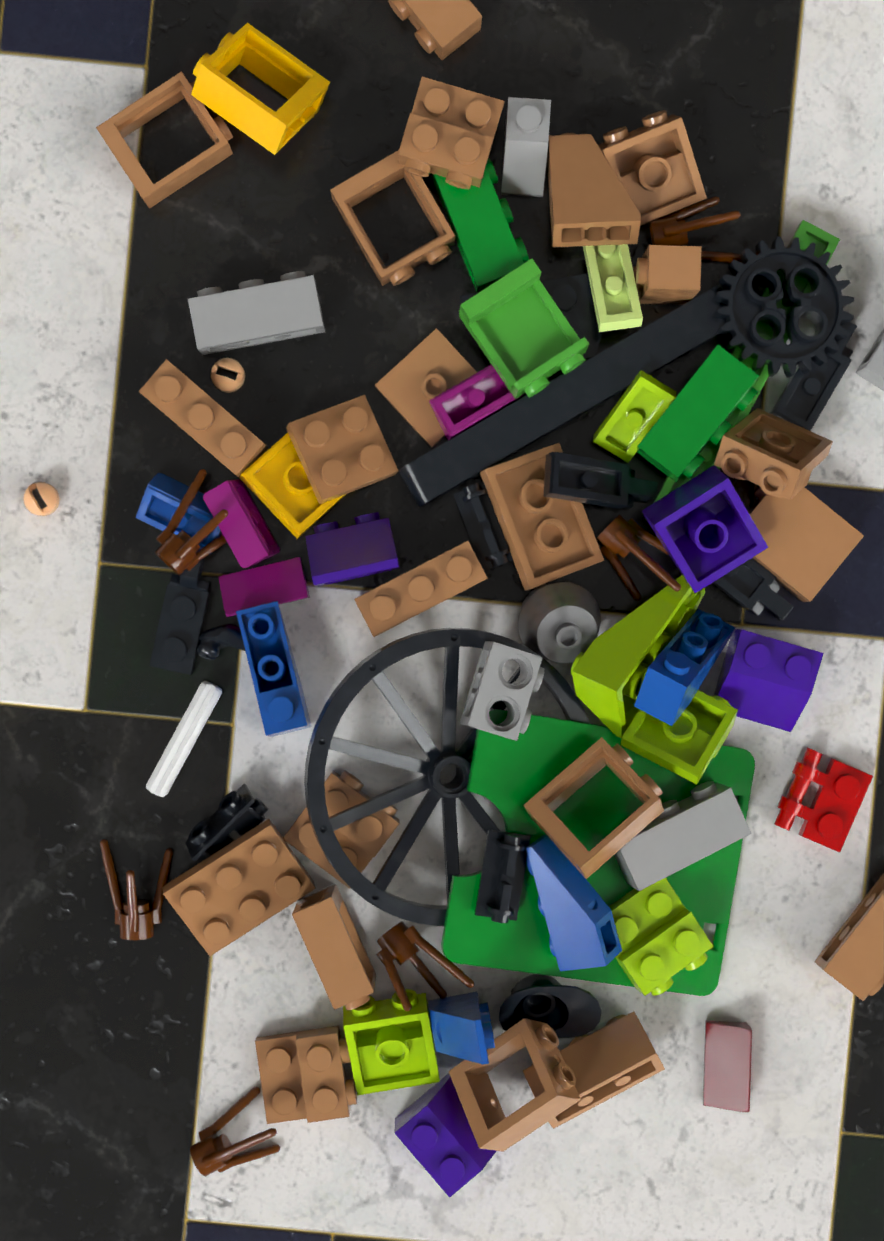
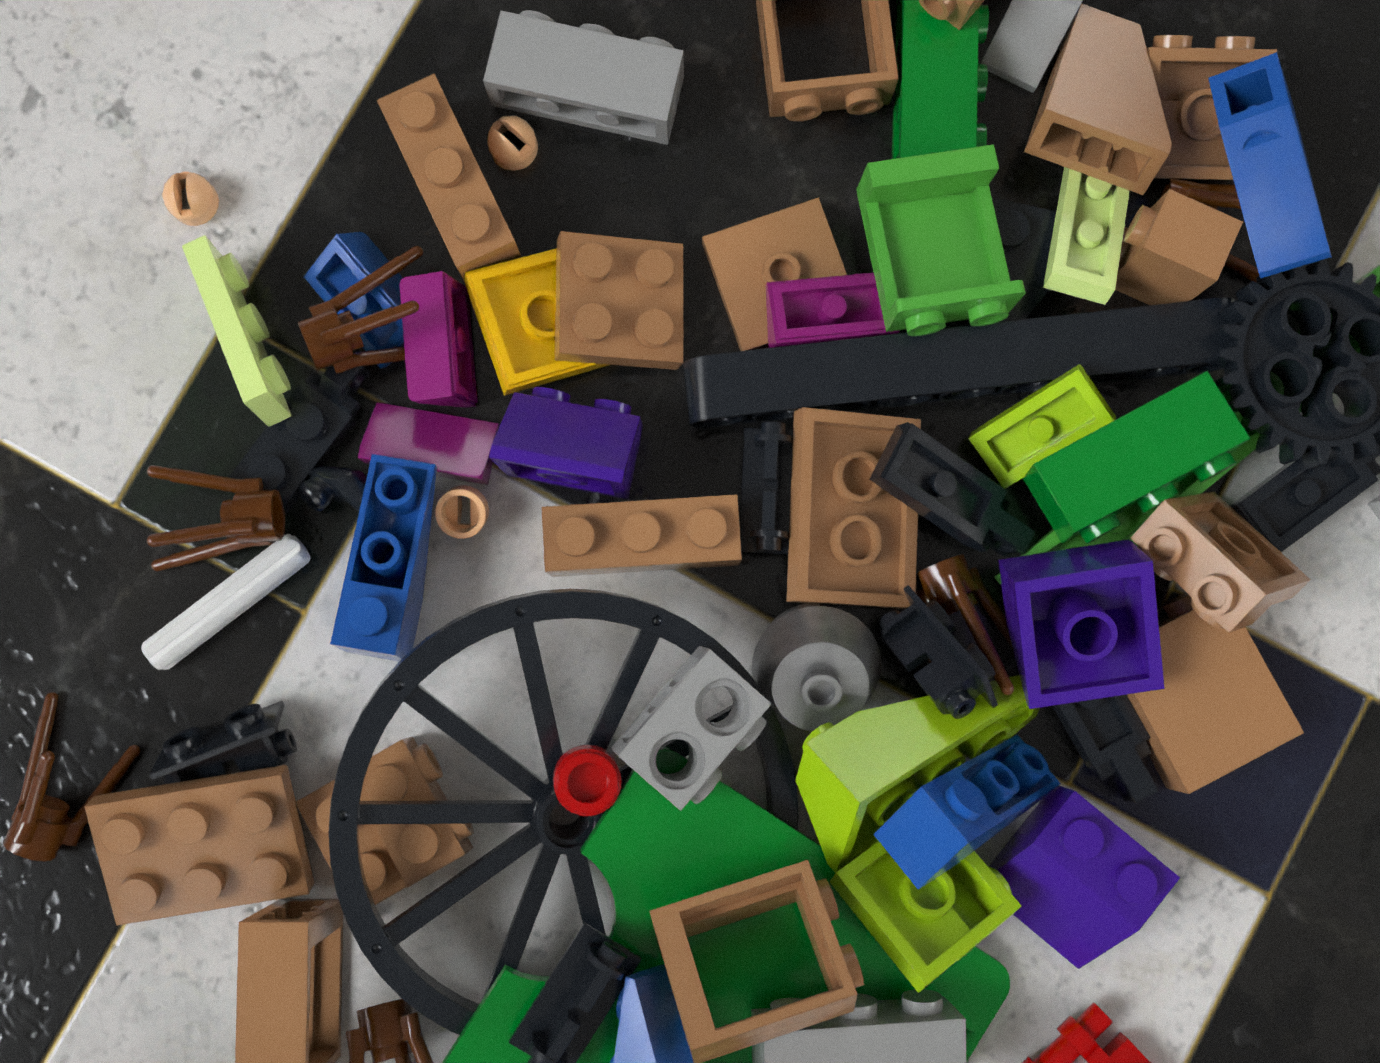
camera: 25 degrees right, 5 degrees down
none -> reddish brown plant [147,465,285,571]
none -> yellowish green plate [182,235,292,427]
none -> light nougat hinge [435,485,489,539]
none -> red tile [553,745,621,816]
none -> black hinge [879,585,998,719]
none -> blue slope [1208,52,1332,278]

